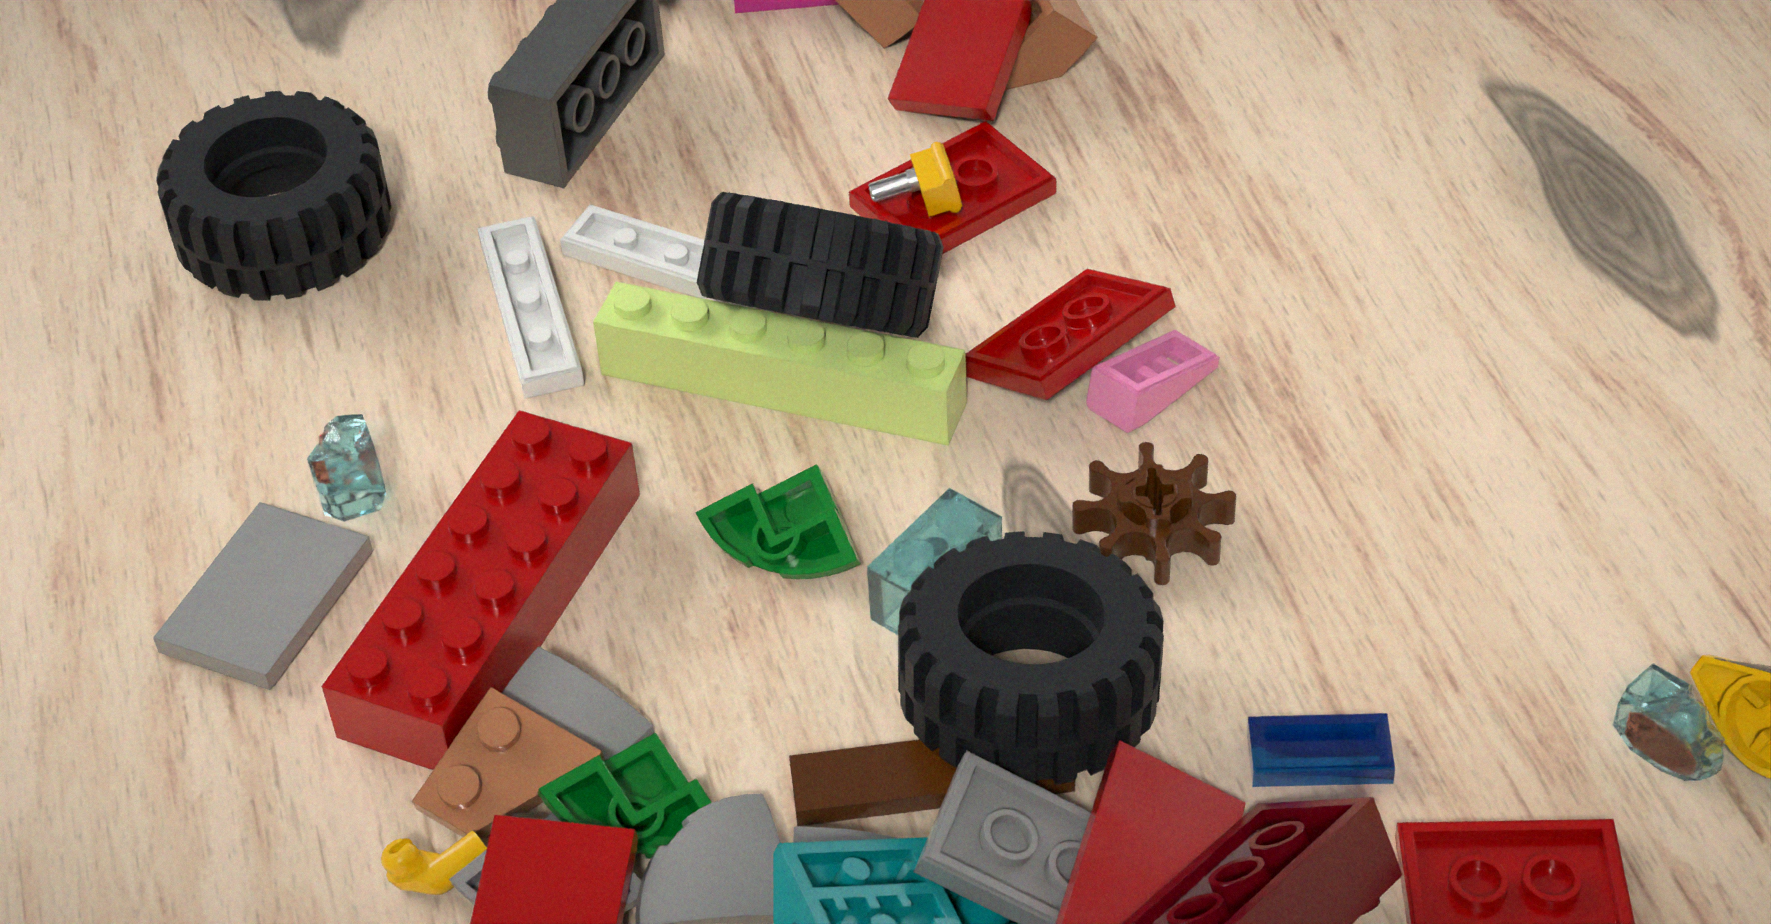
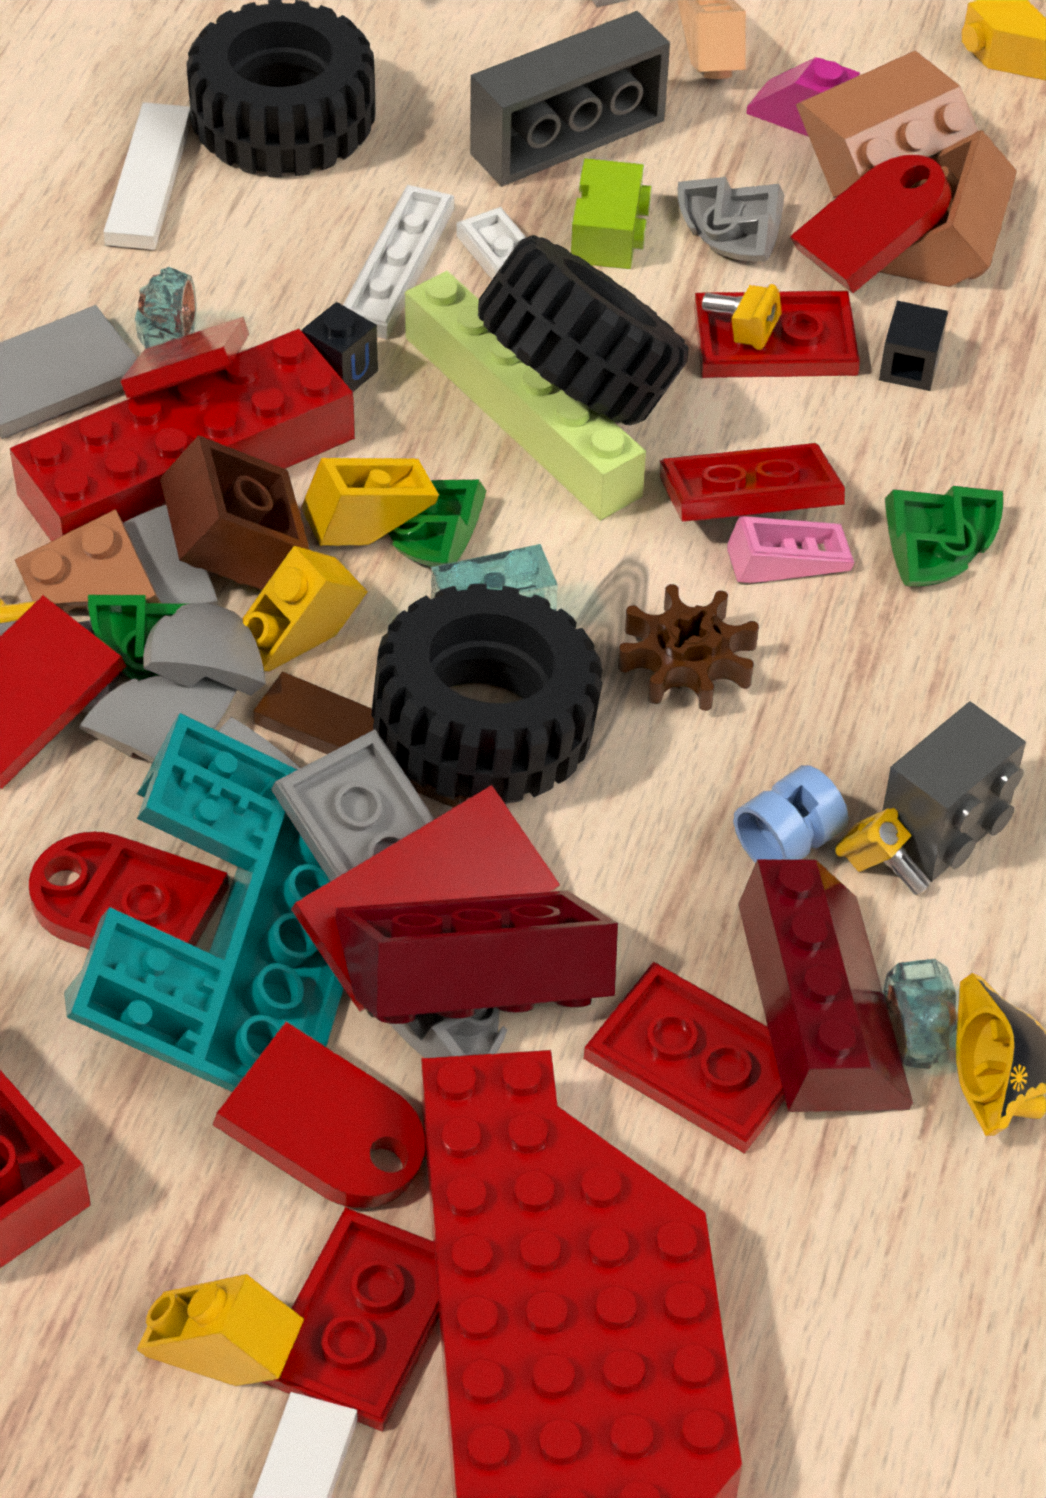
camera: 30 degrees right, 5 degrees up
clear blue tile [1247,713,1395,787] -> none
none -> white tile [104,102,191,250]
none -> red tile [120,317,250,400]
none -> light grey brick [143,603,266,696]
none -> copper brick [160,435,310,590]
none -> yellow slope [242,546,368,672]
none -> yellow slope [301,458,439,546]
none -> black brick [302,301,378,392]
none -> lime brick [571,158,652,269]
none -> light grey brick [678,177,785,261]
none -> light blue wheel [733,765,849,863]
none -> dark red slope [738,859,913,1112]
none -> yellow piece [835,808,930,895]
none -> black brick [879,300,948,391]
none -> dark grey brick [882,701,1026,882]
none -> green brick [885,486,1004,587]

